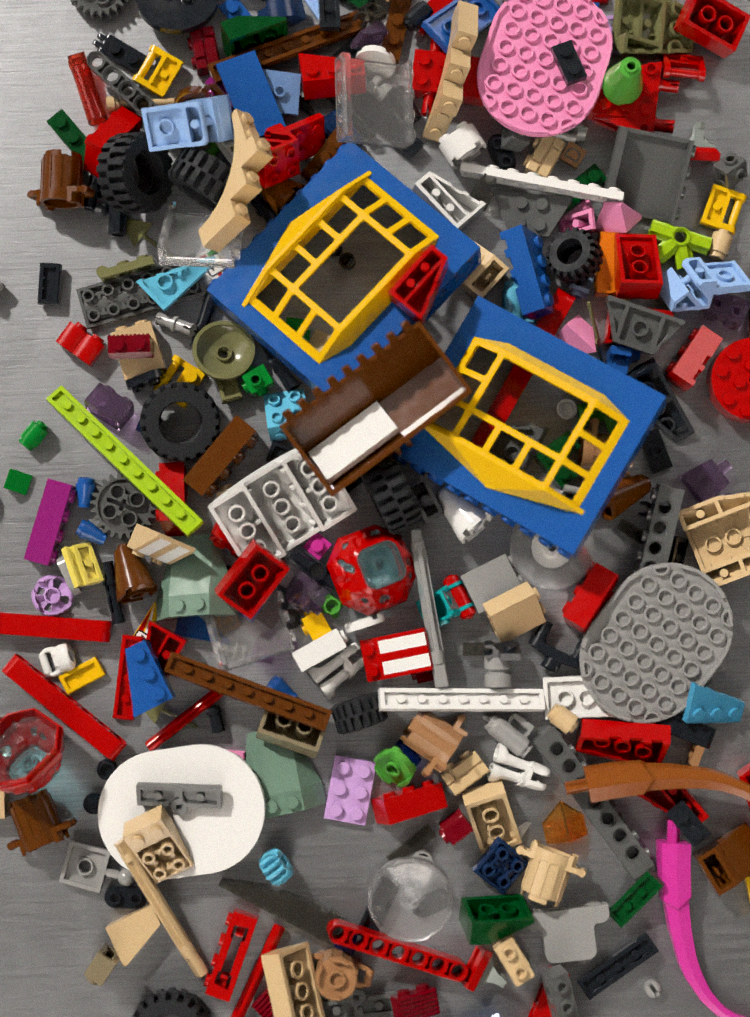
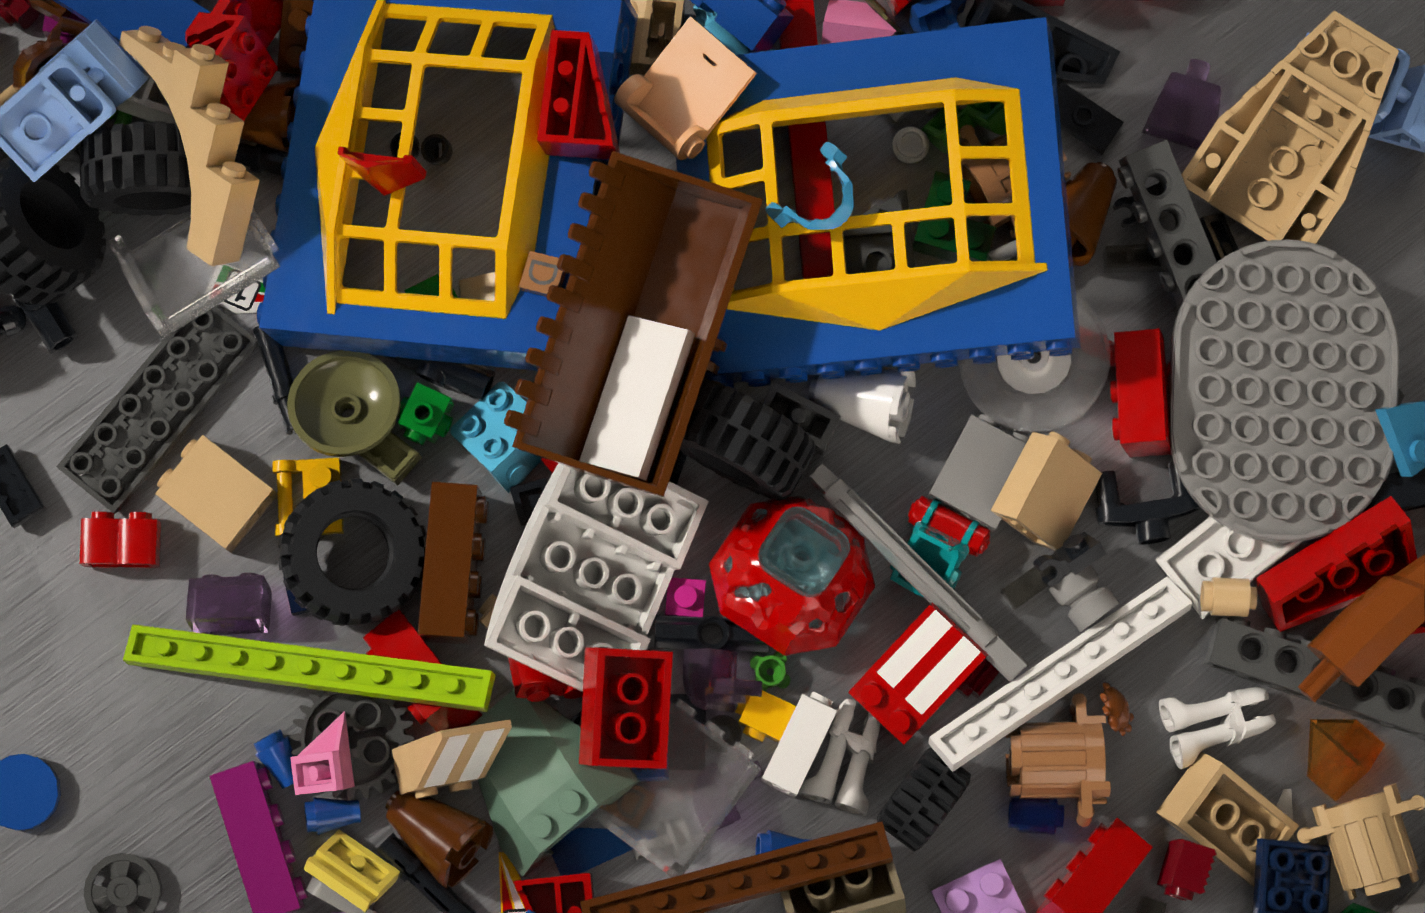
camera: 30 degrees left, 5 degrees down
green slope [4,468,33,495] -> none
green brick [18,419,49,451] -> none
olive plate [96,254,156,281] -> none
dark red brick [107,333,154,359] -> none
black plate [125,368,165,393] -> none
olive piece [127,218,174,260] -> none
medium azure wing [136,258,217,312] -> none
light grey pin [155,312,197,337] -> none
white tile [344,612,386,633] -> none
bright green plate [374,746,417,787] -> none
tan brick [440,749,490,796] -> none
light grey piece [482,712,535,758] -> none
none -> bright pink slope [290,711,355,795]
none -> red slope [337,146,427,196]
none -> medium nougat tile [519,251,566,297]
none -> light nougat door [614,16,757,160]
none -> dark azure helmet [765,142,854,230]
none -> dark orange piece [1100,682,1134,736]

